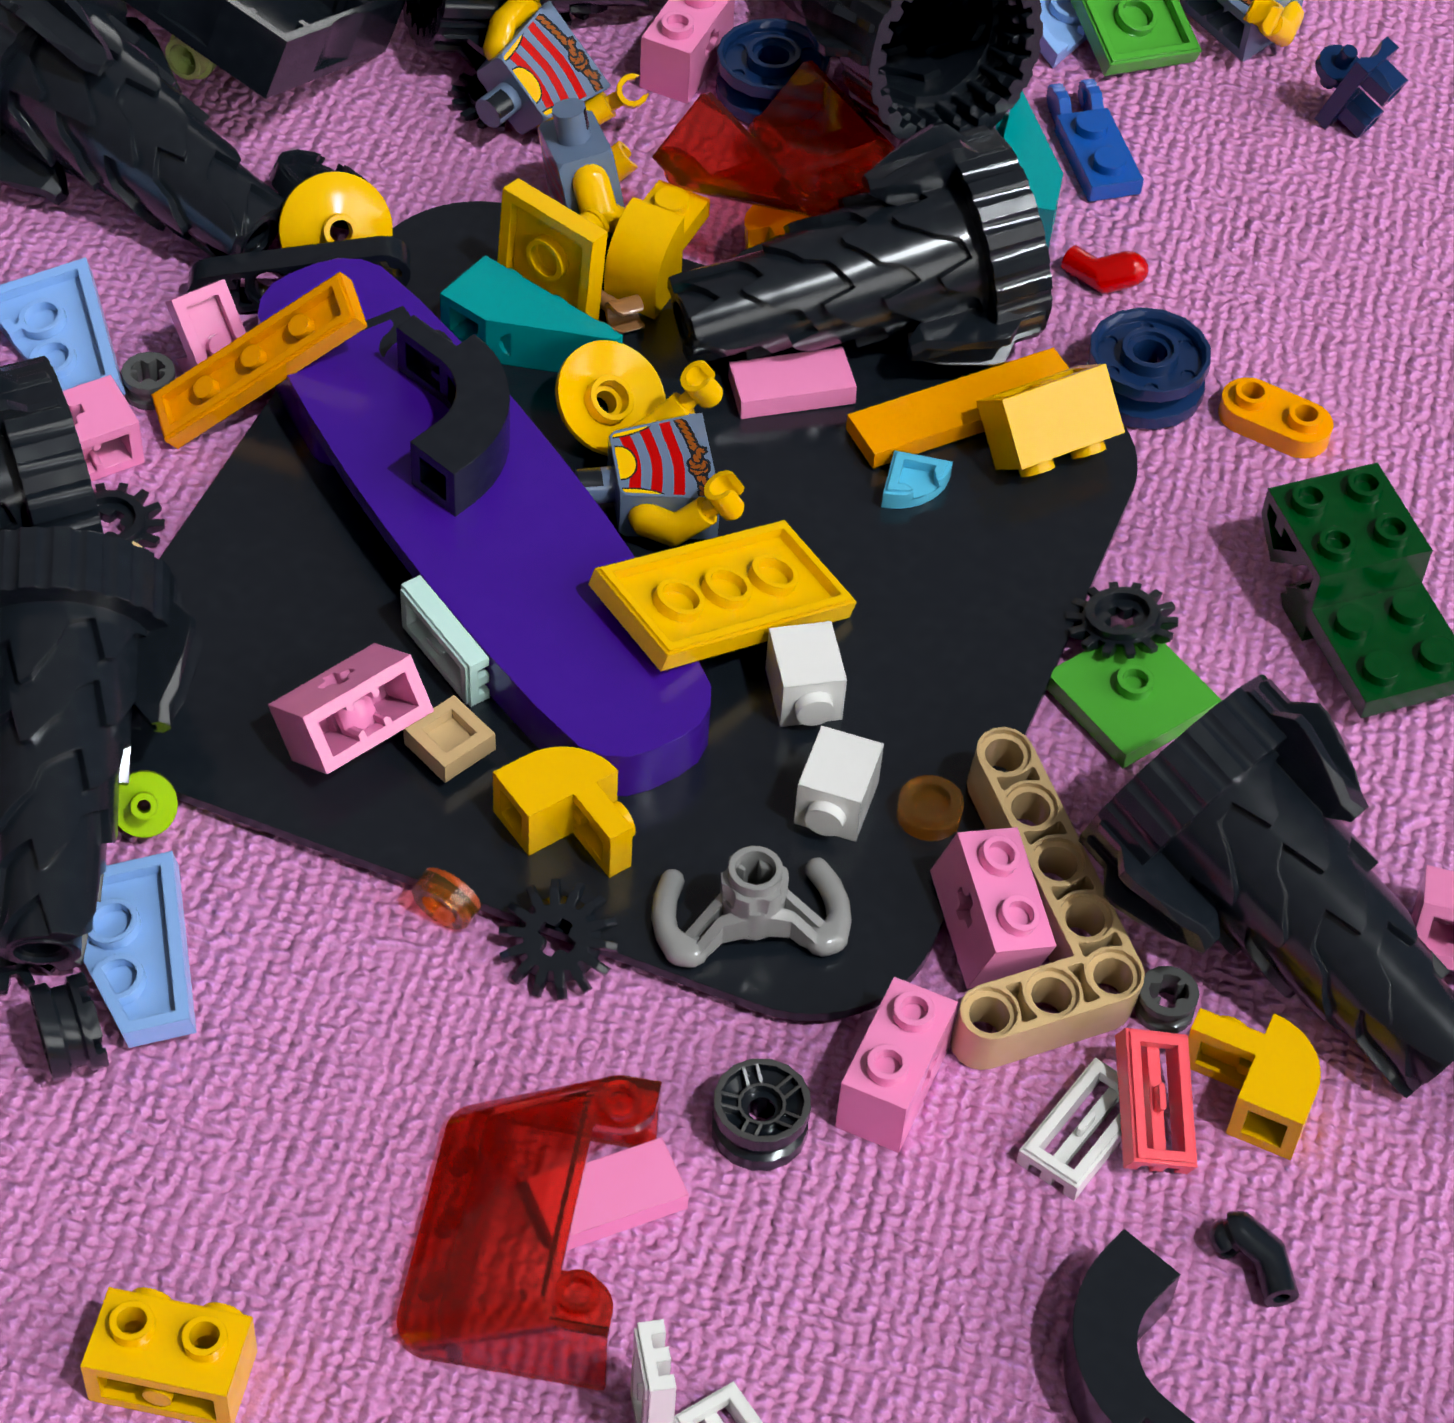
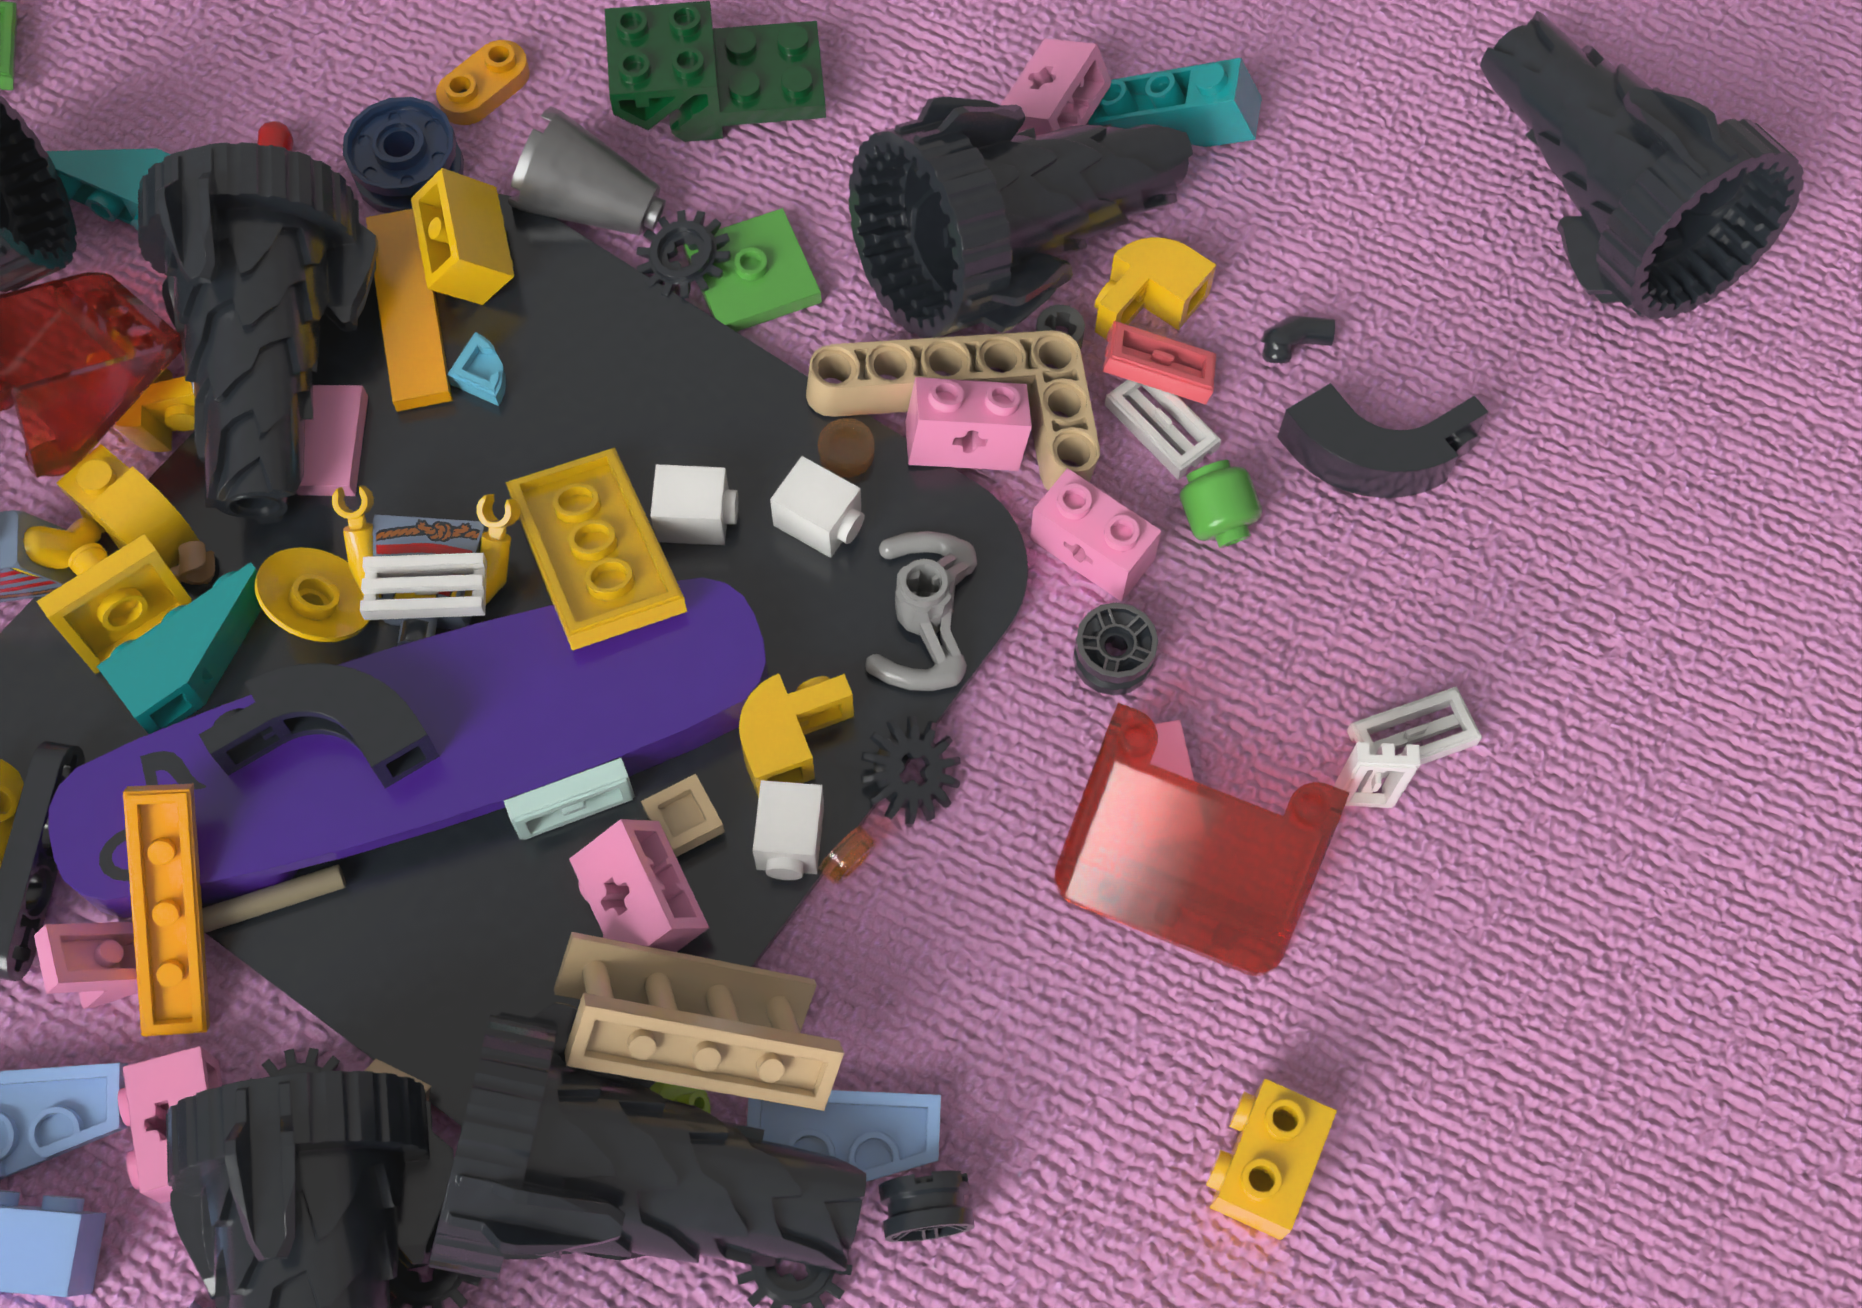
camera: 75 degrees left, 15 degrees up
dark grey bush [121,352,176,410] -> none
blue hinge [1046,79,1144,202] -> none
none -> dark tan bar [202,864,346,933]
none -> white tile [360,553,487,620]
none -> flat silver cone [508,106,666,236]
none -> tan fence [554,932,844,1111]
none -> white brick [753,780,824,880]
none -> bright green head [1179,460,1262,548]

